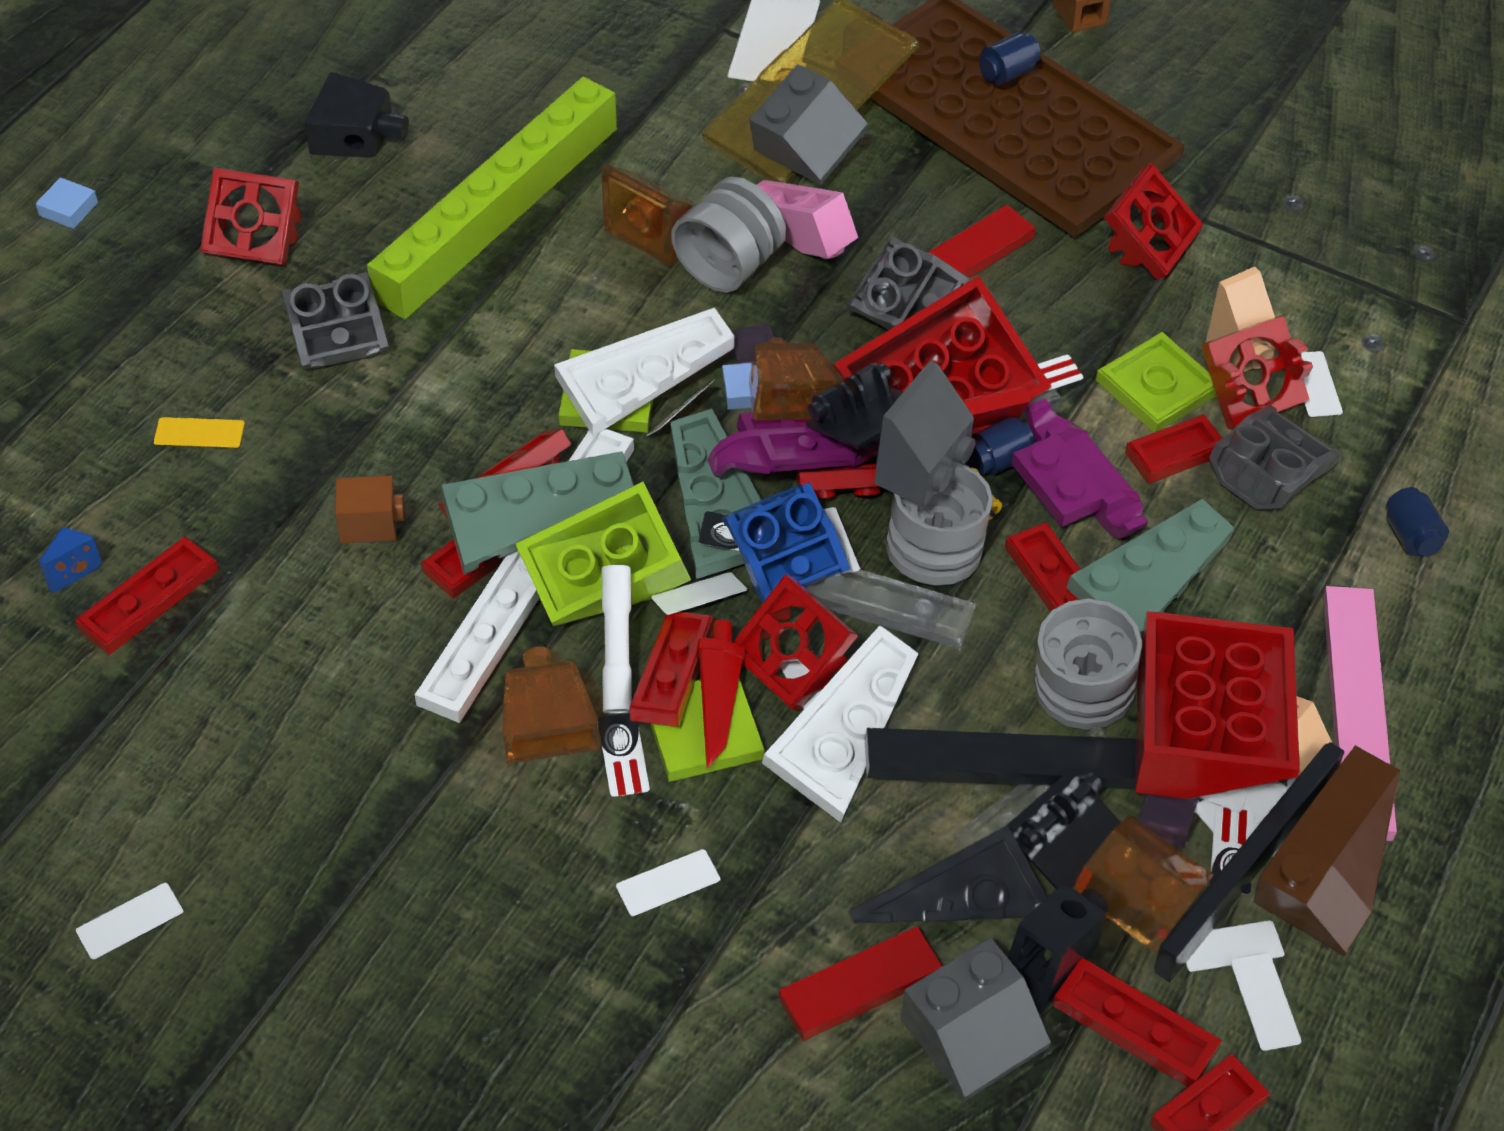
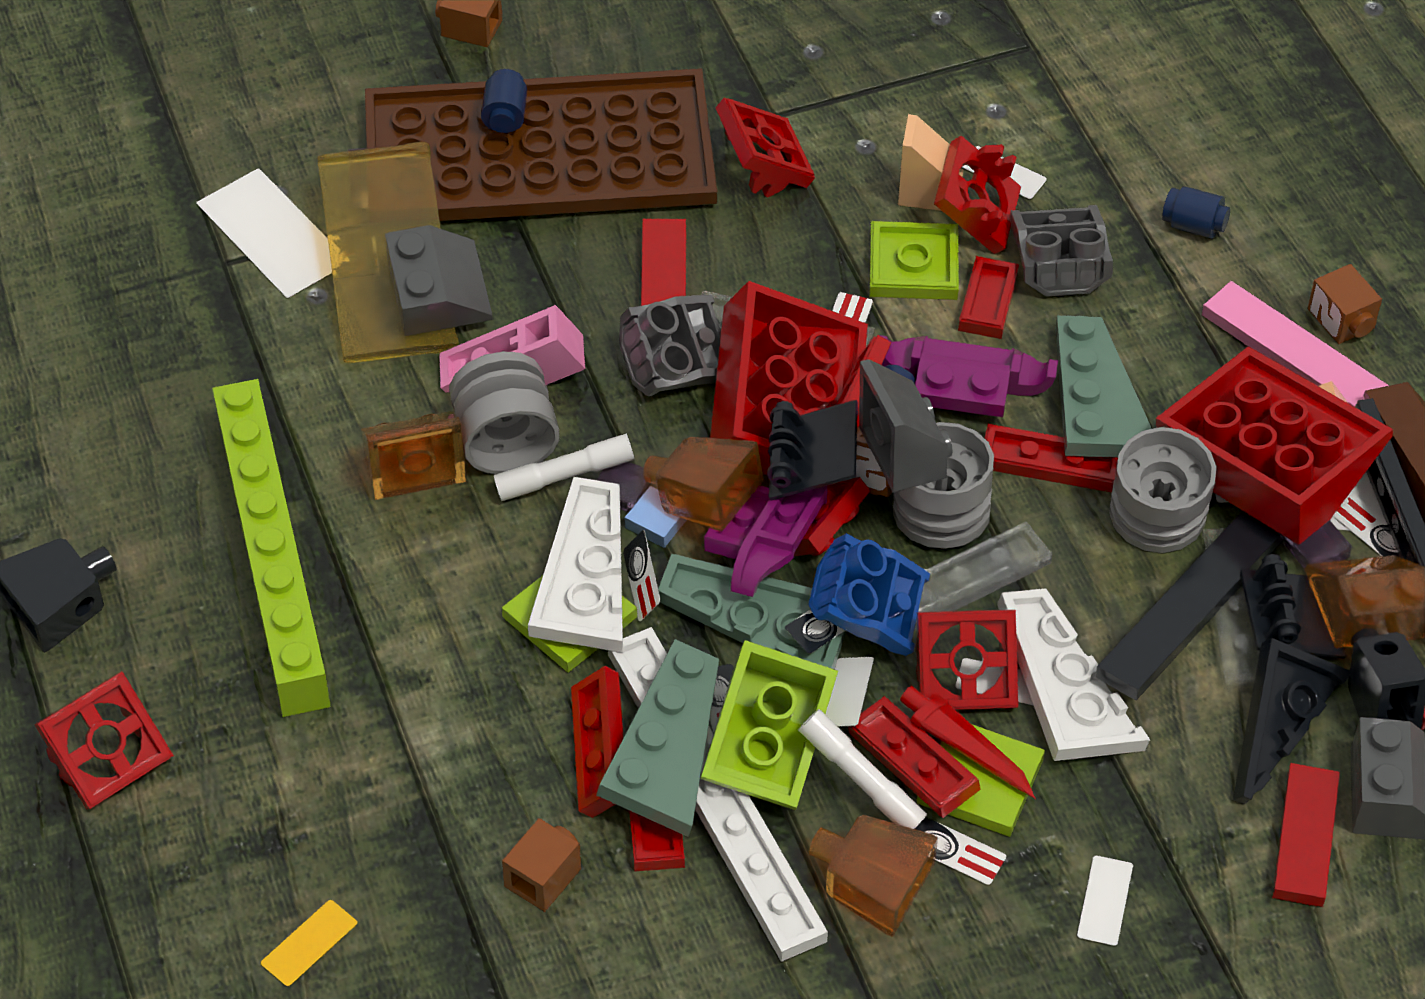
camera: 50 degrees left, 0 degrees up
flat silver slope [282,272,389,369] -> none
none -> white piece [494,433,635,501]
none -> dark orange brick [1307,264,1382,344]

